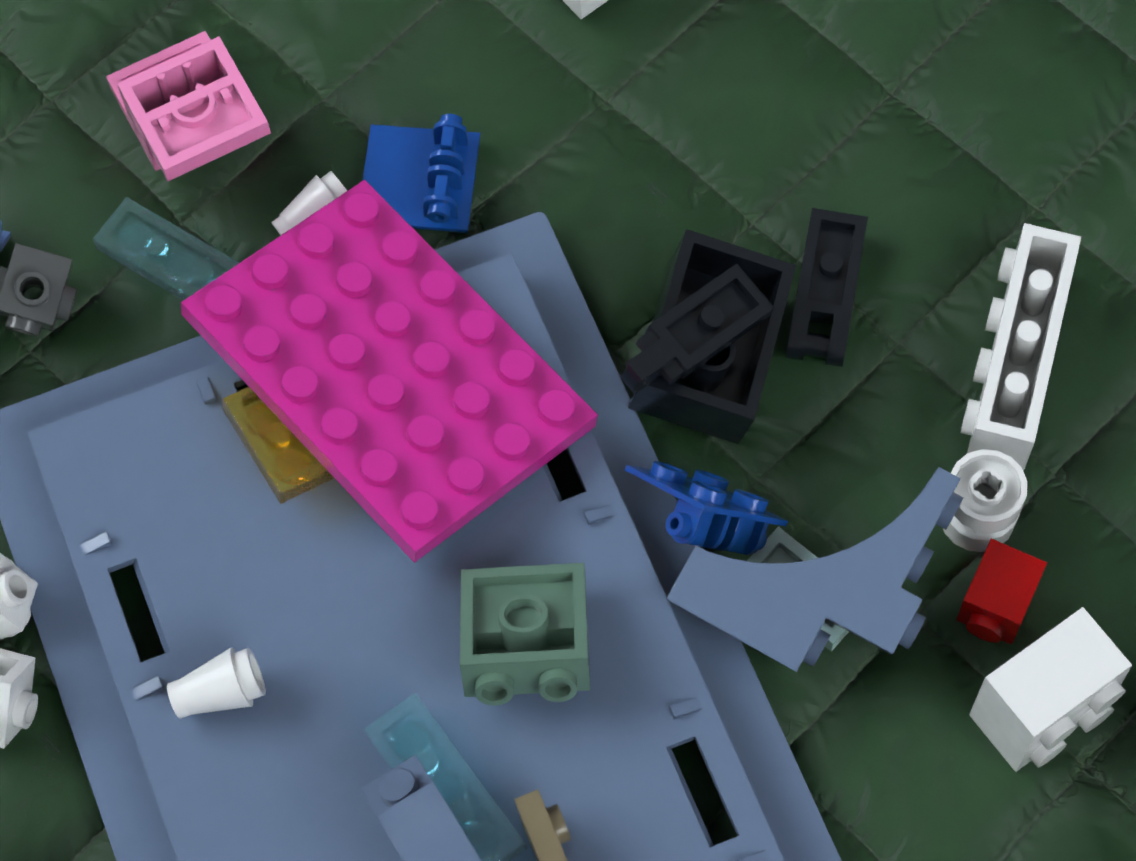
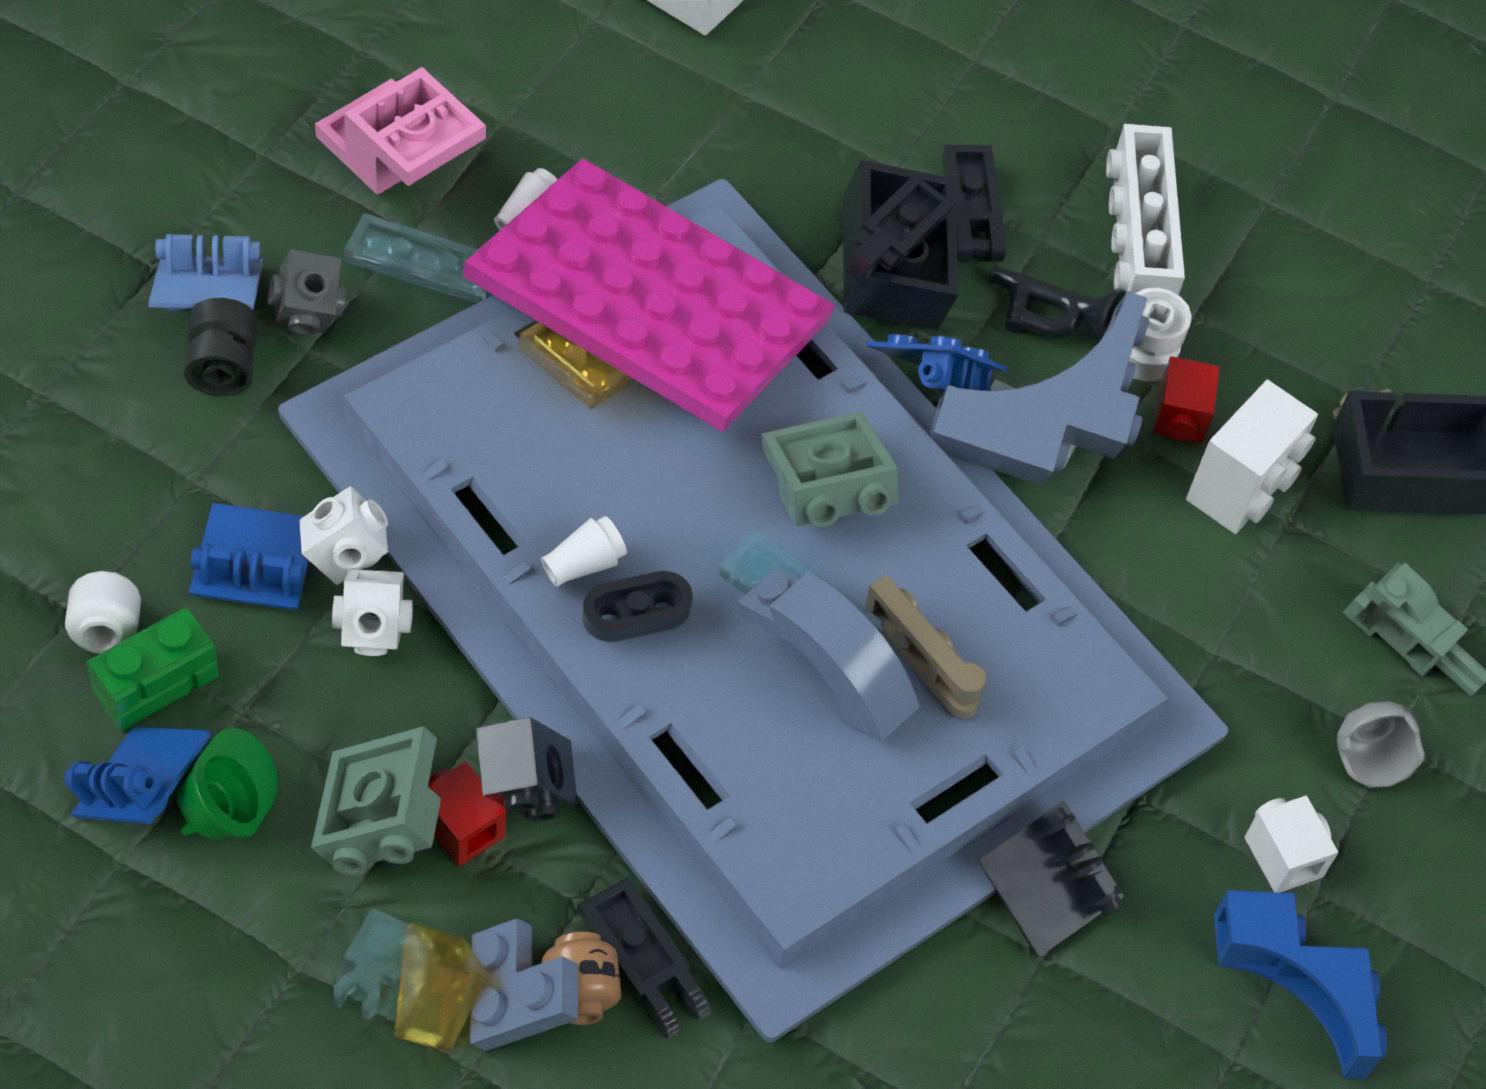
camera: 25 degrees left, 10 degrees down
blue hinge [362,114,481,233] -> none
none -> black plate [582,571,693,642]
none -> black piece [988,264,1126,343]

